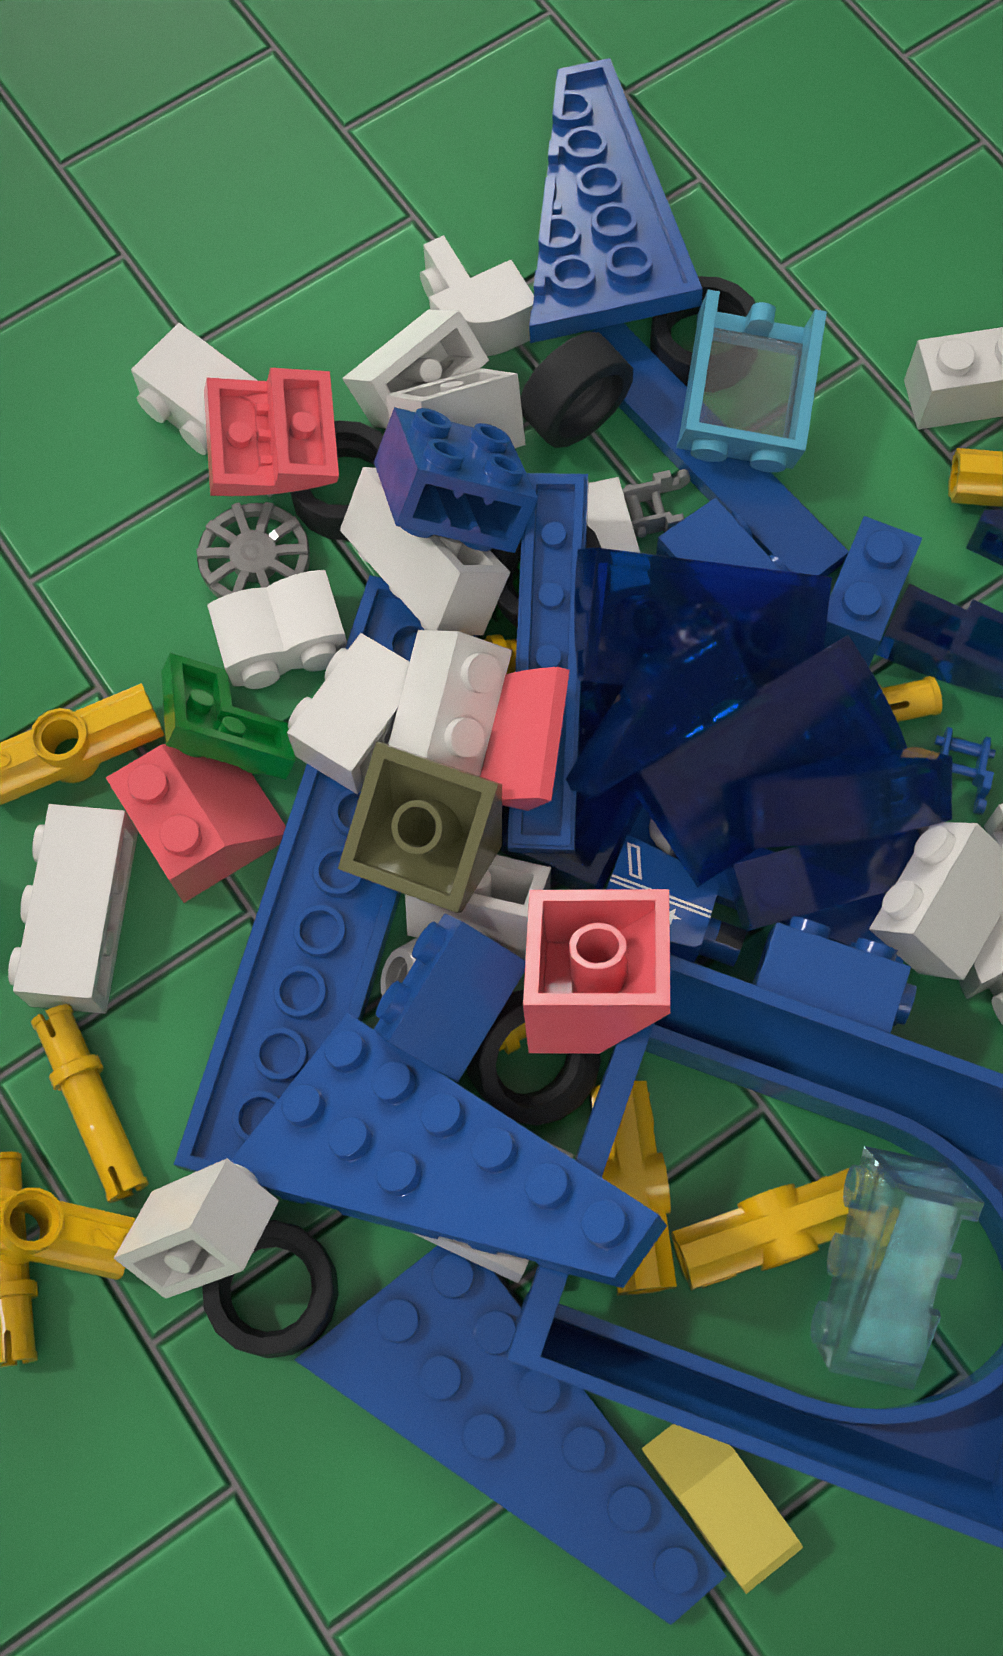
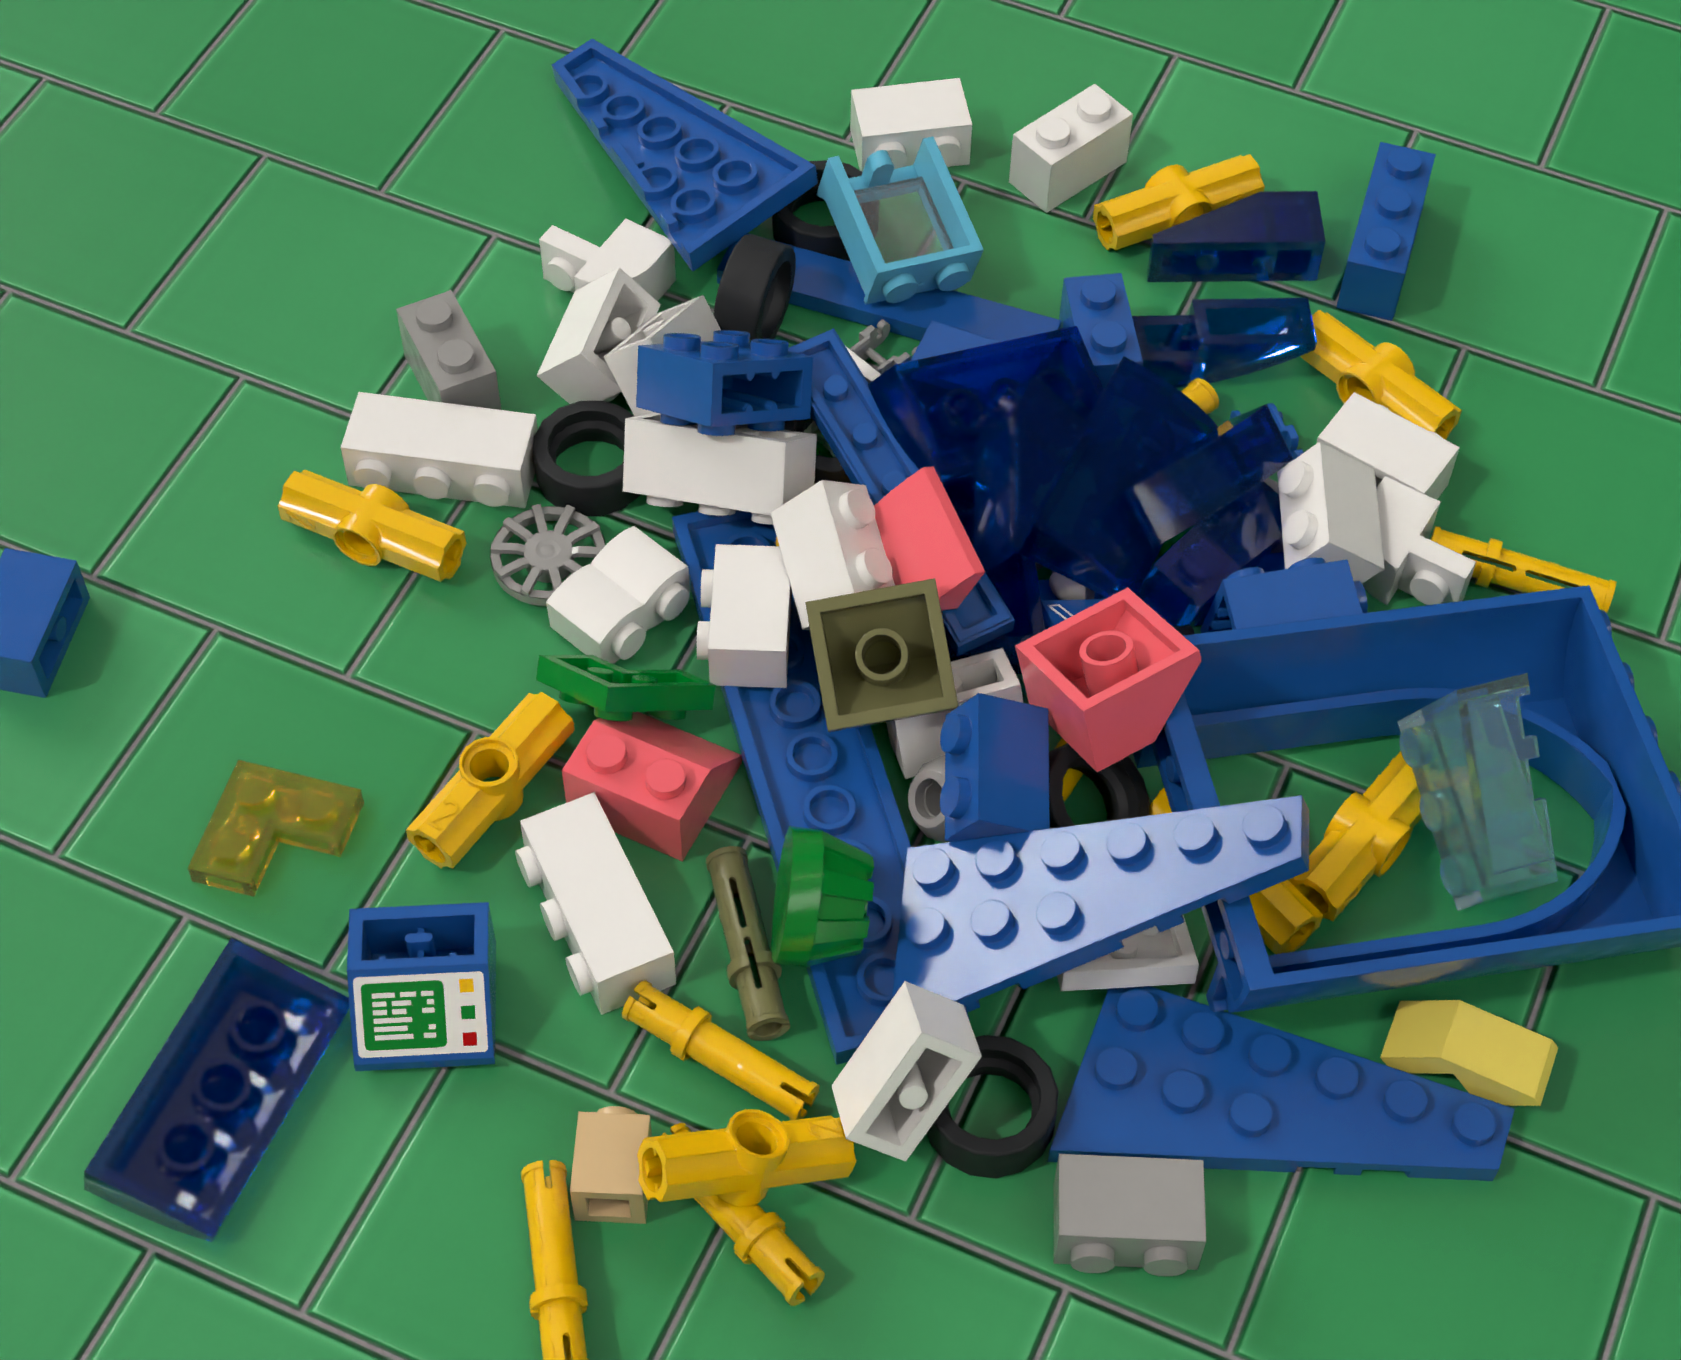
camera: 35 degrees left, 15 degrees down
coral slope [204,368,339,496] -> none
none -> yellow piece [278,470,467,582]
none -> light grey brick [396,290,501,410]
none -> olive pin [706,846,790,1041]
none -> green piece [771,826,874,967]
none -> white brick [850,78,972,172]
none -> light grey brick [1053,1154,1206,1276]

